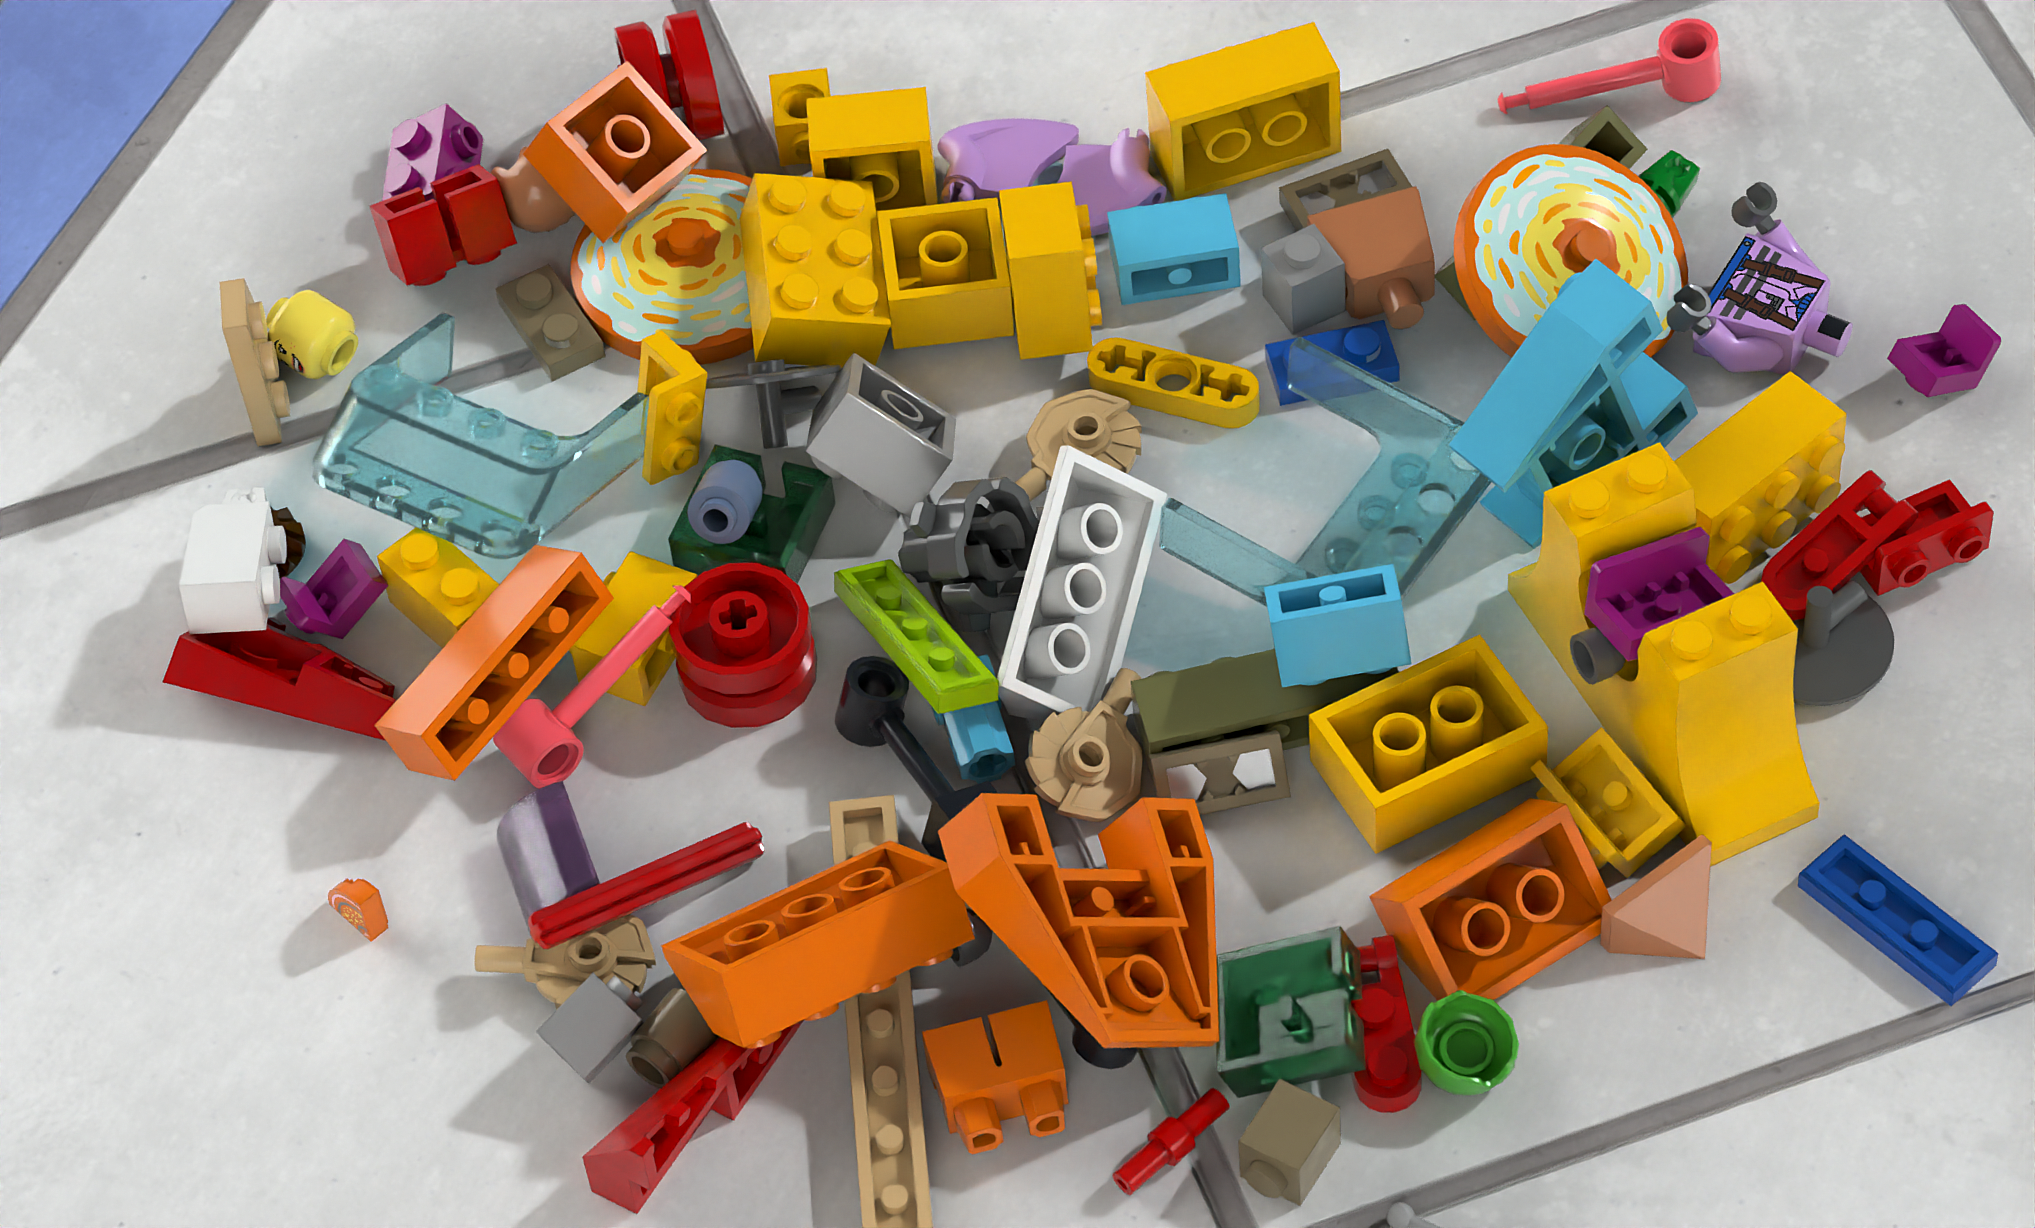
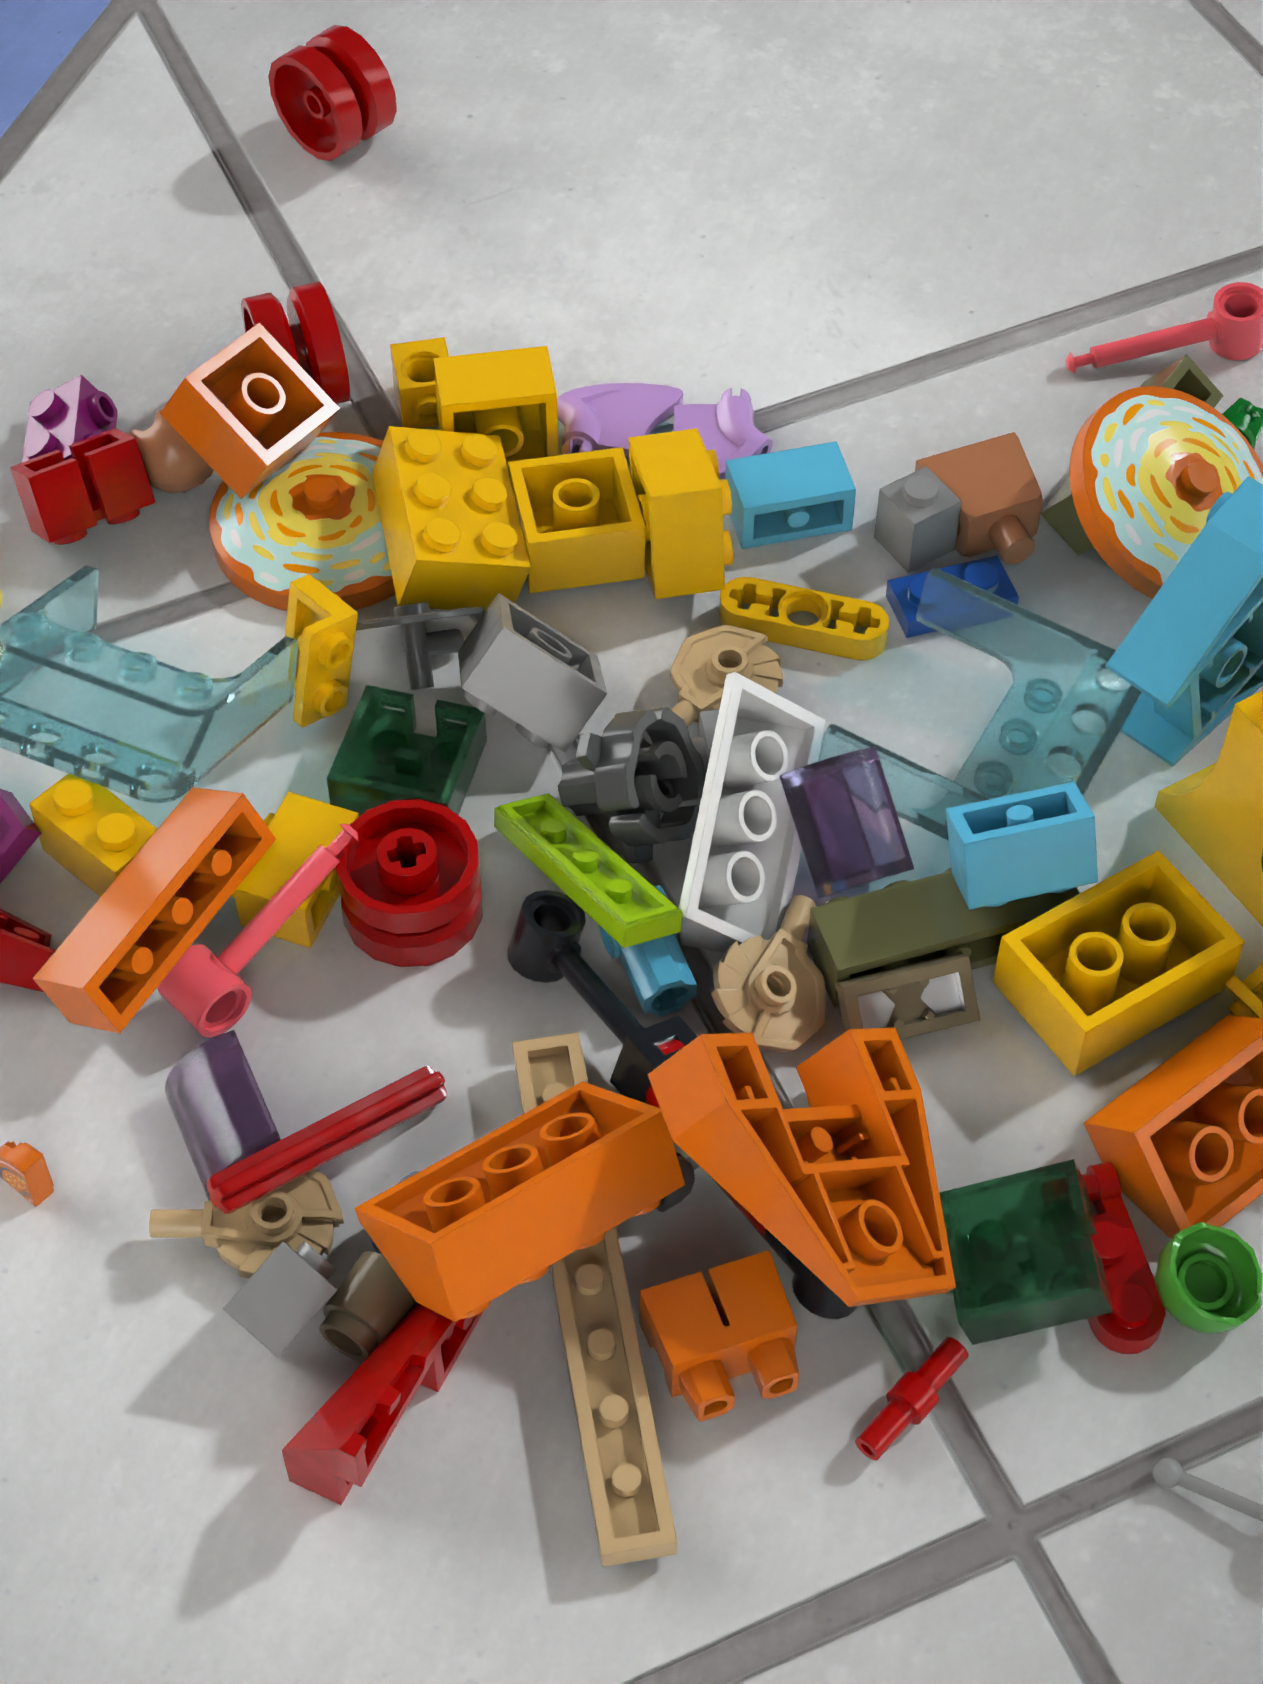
camera: 10 degrees left, 0 degrees up
dark tan piece [495,264,606,382] -> none
sand blue brick [687,460,763,544] -> none
yellow brick [1145,22,1341,201] -> none
dark tan brick [1238,1079,1341,1206] -> none
dark tan piece [1279,148,1412,231] -> none
none -> clear purple brick [780,746,914,899]

